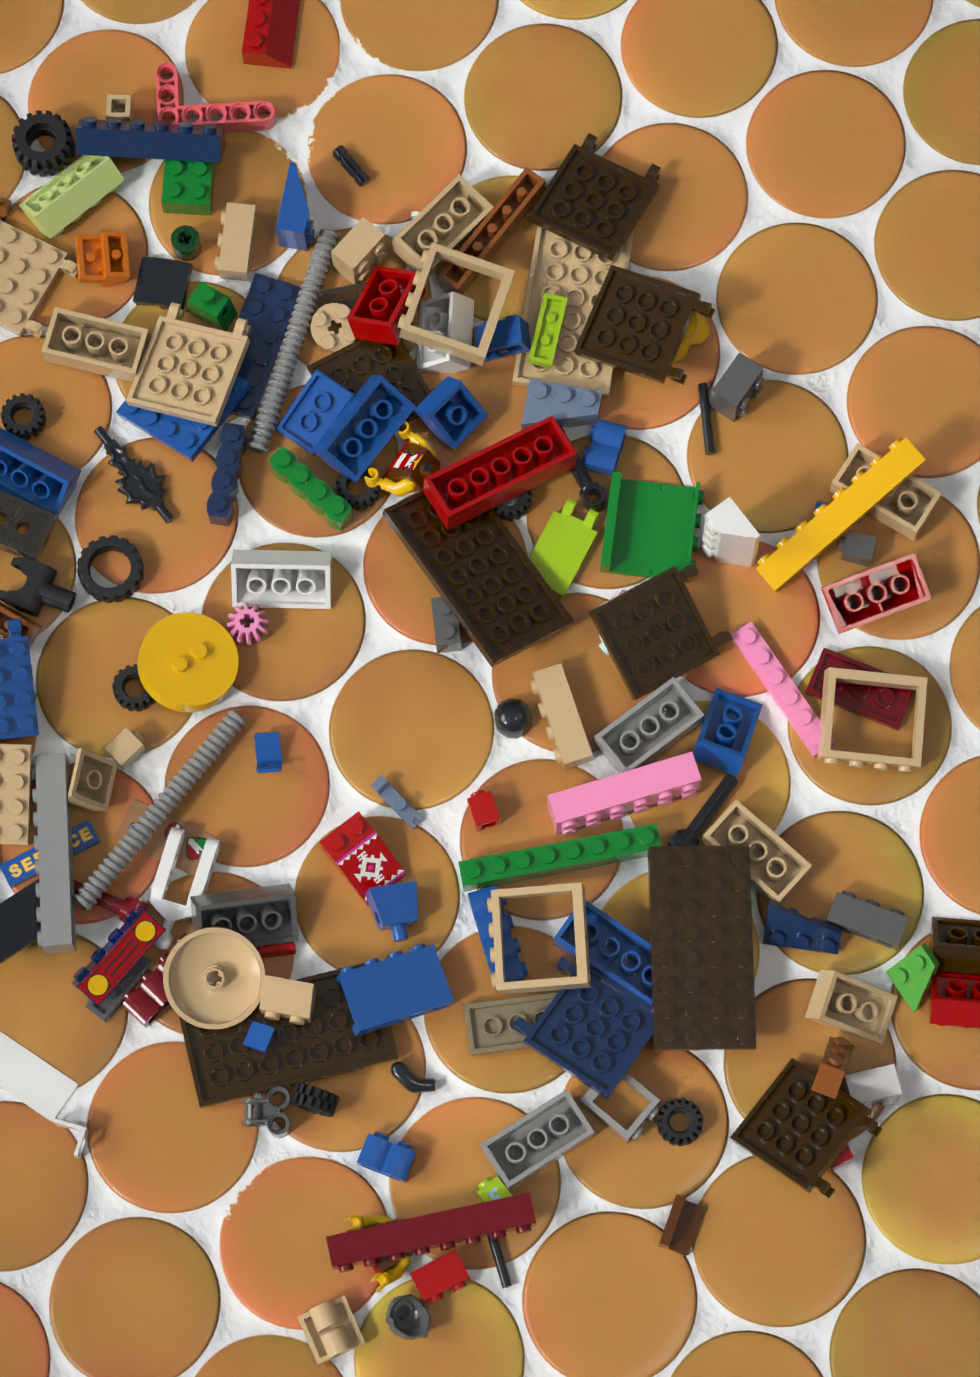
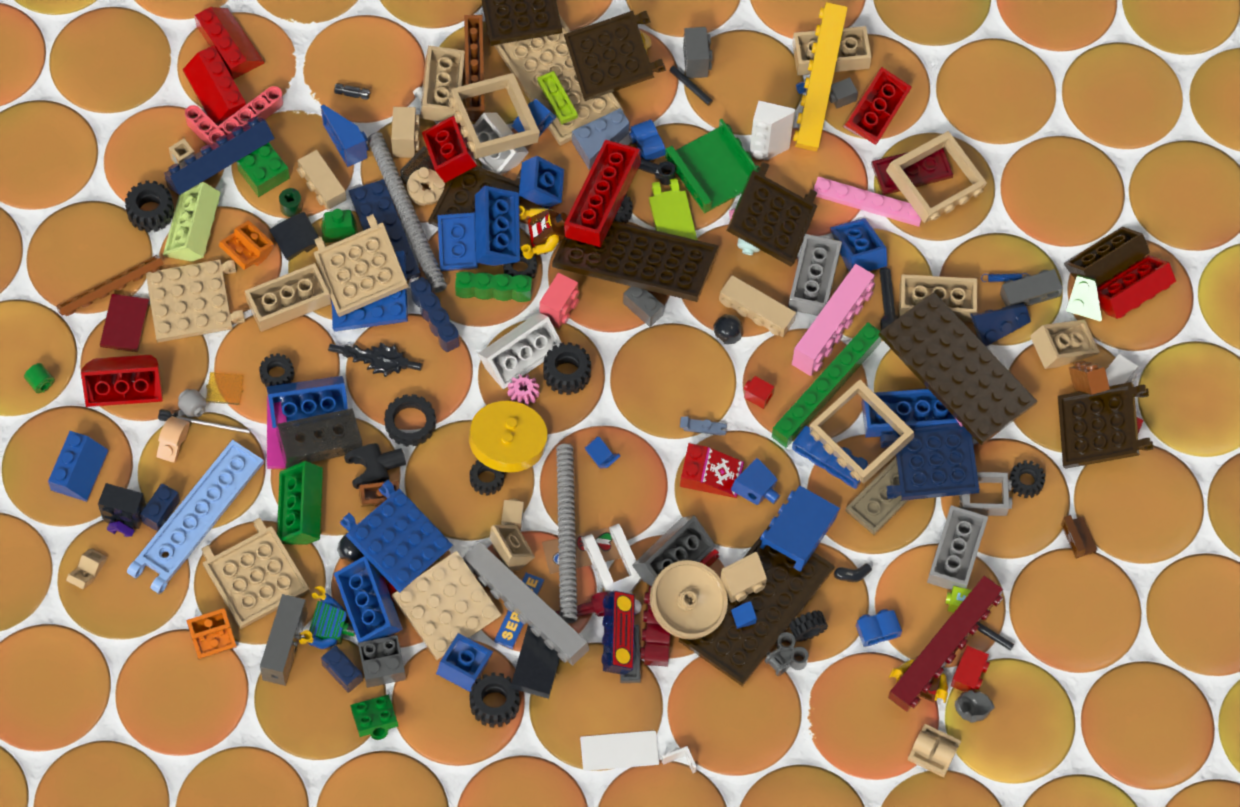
camera: 45 degrees left, 10 degrees down
none -> red slope [183,46,246,126]
none -> coral brick [540,273,580,329]
none -> black tyre [543,342,591,395]
none -> blue piece [981,273,1029,282]

